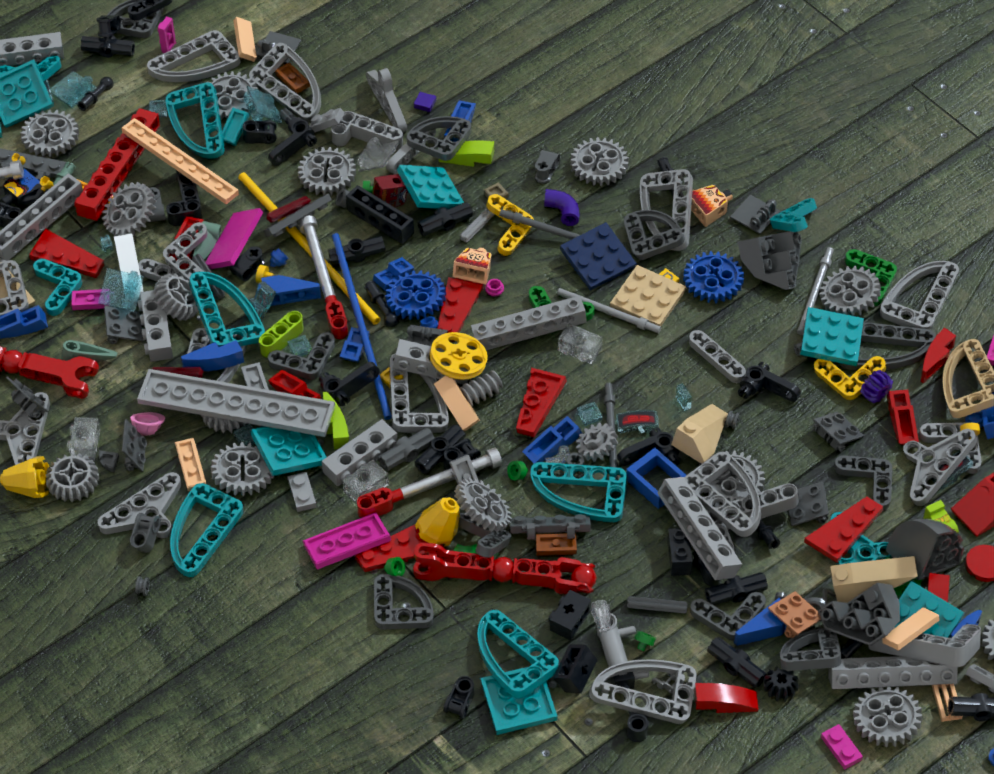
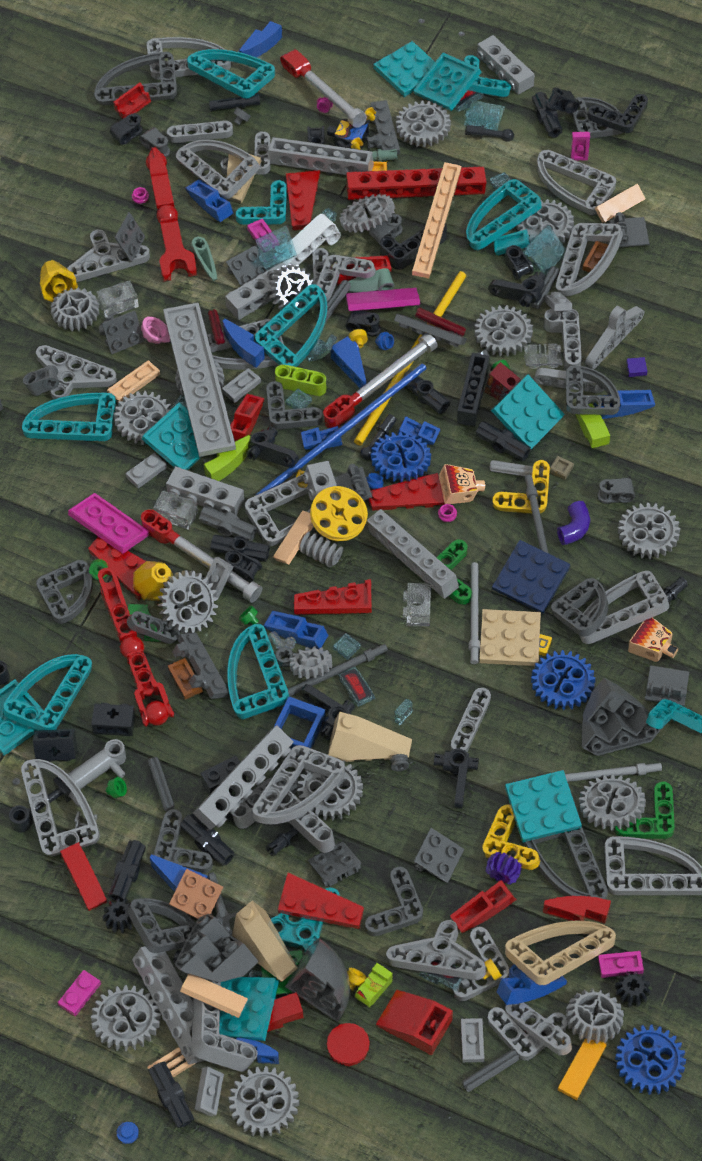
camera: 65 degrees right, 5 degrees up
clear cone [590,600,611,632] -> none

